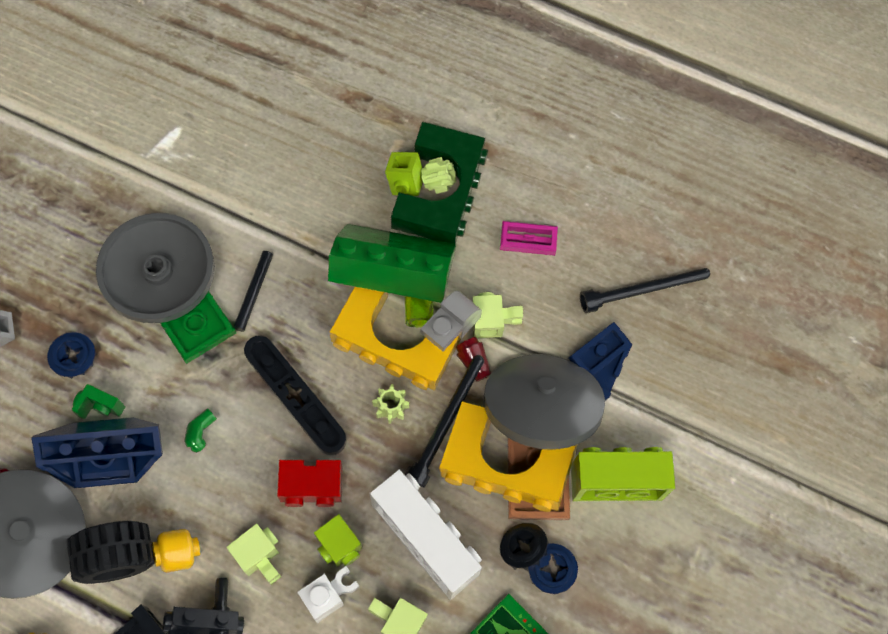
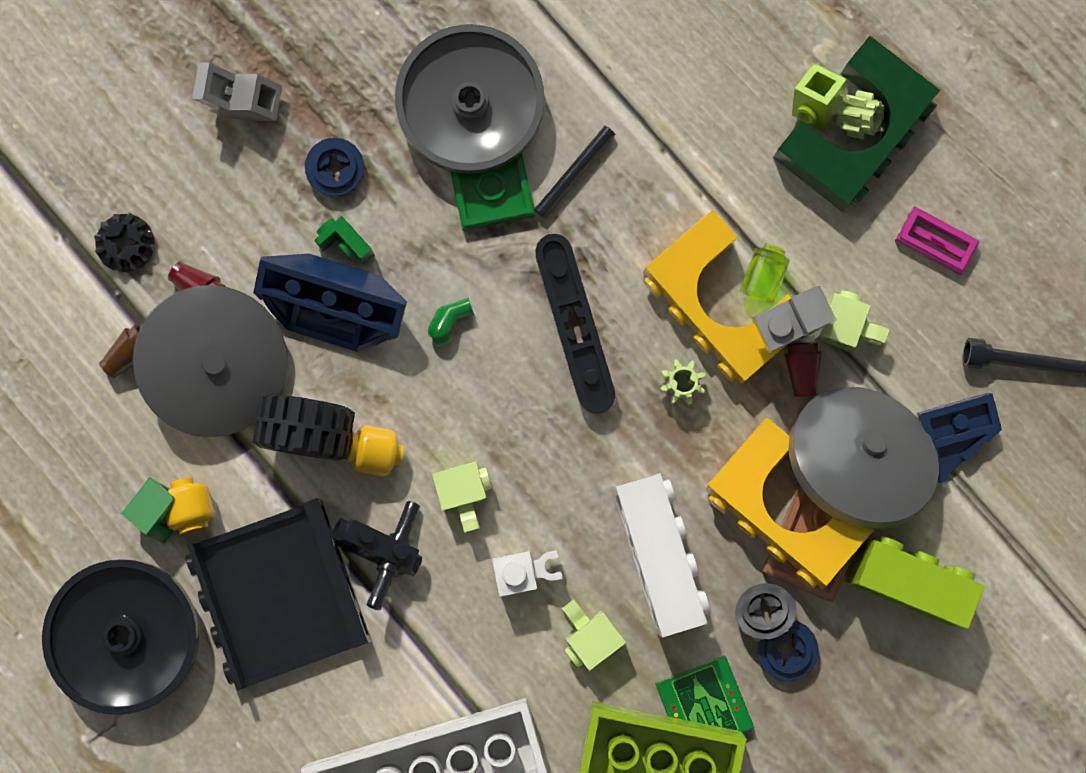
camera: 25 degrees right, 15 degrees up
red brick [277,460,342,507] -> none
lime brick [314,514,362,567] -> none
green slope [328,224,456,303] -> none
black piece [404,355,484,488] -> none

